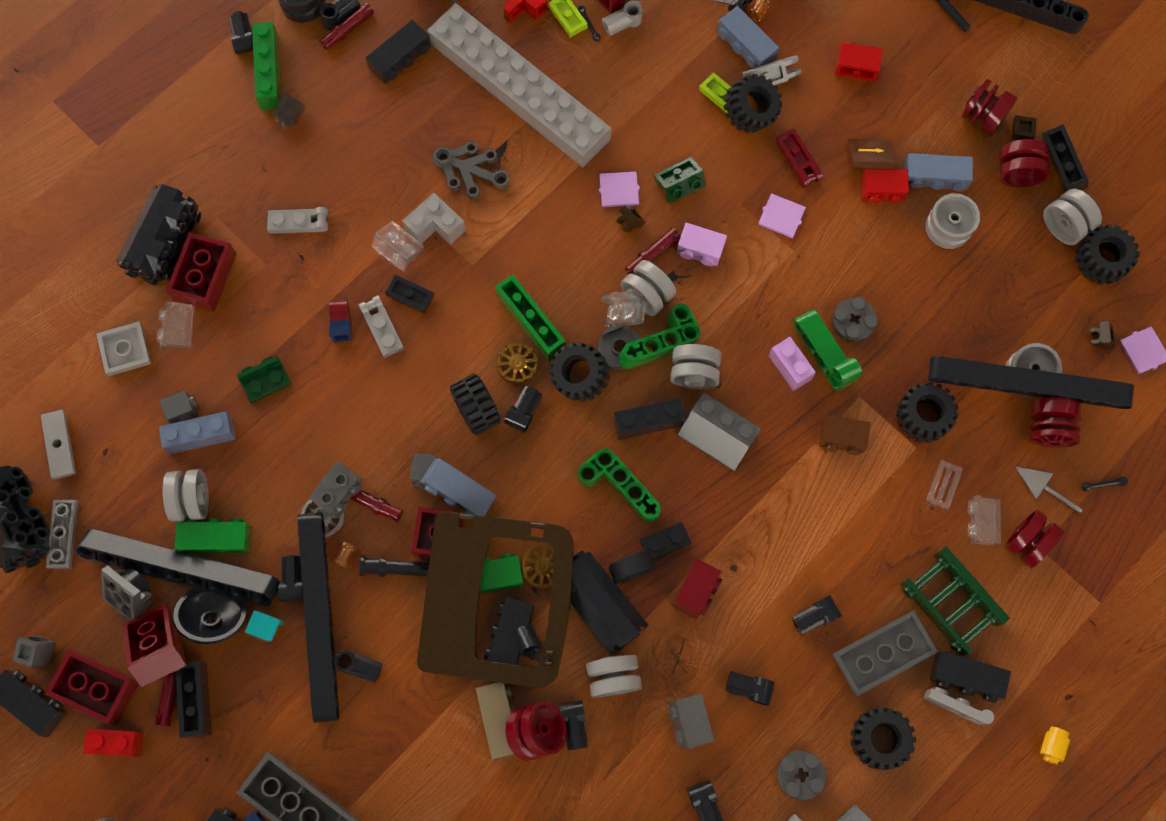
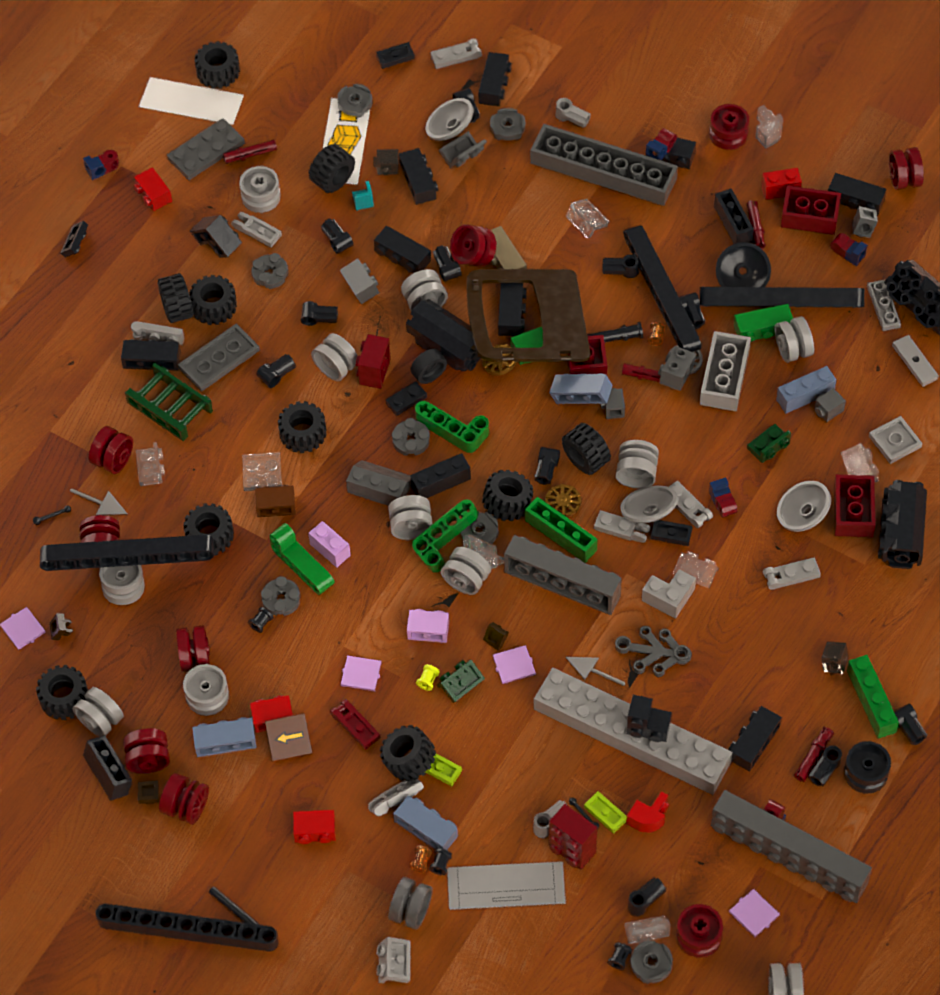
camera: 170 degrees right, 15 degrees down
dark grey piece [101,565,152,621] -> none
dark red brick [122,604,186,687] -> none
teal panel [245,610,284,642] -> none
black piece [513,625,544,663] -> none
dark red pin [625,227,681,274] -> none
clear tile [926,460,963,511] -> none
yellow brick [1040,726,1070,765] -> none
none -> black tyre [158,273,193,323]
none -> dark red wheel [176,625,210,672]
none -> clear plate [242,452,282,491]
none -> black bush [248,607,274,633]
none -> black tyre [278,401,326,453]
none -> light grey wheel [311,333,358,381]
none -> black brick [374,225,431,273]
none -> dark grey plate [392,418,430,456]
none -> neon yellow bush [416,664,440,691]
none -> dark grey brick [504,535,622,615]
none -> clear bracket [566,199,610,238]
none -> light grey piece [566,657,625,686]
none -> light grey hinge [594,510,651,543]
none -> light grey wheel [616,440,659,489]
none -> light grey dish [620,485,678,523]
none -> black brick [627,694,672,742]
none -> light grey brick [700,331,751,411]
none -> light grey dish [777,481,831,532]
none -> leg [830,233,867,266]

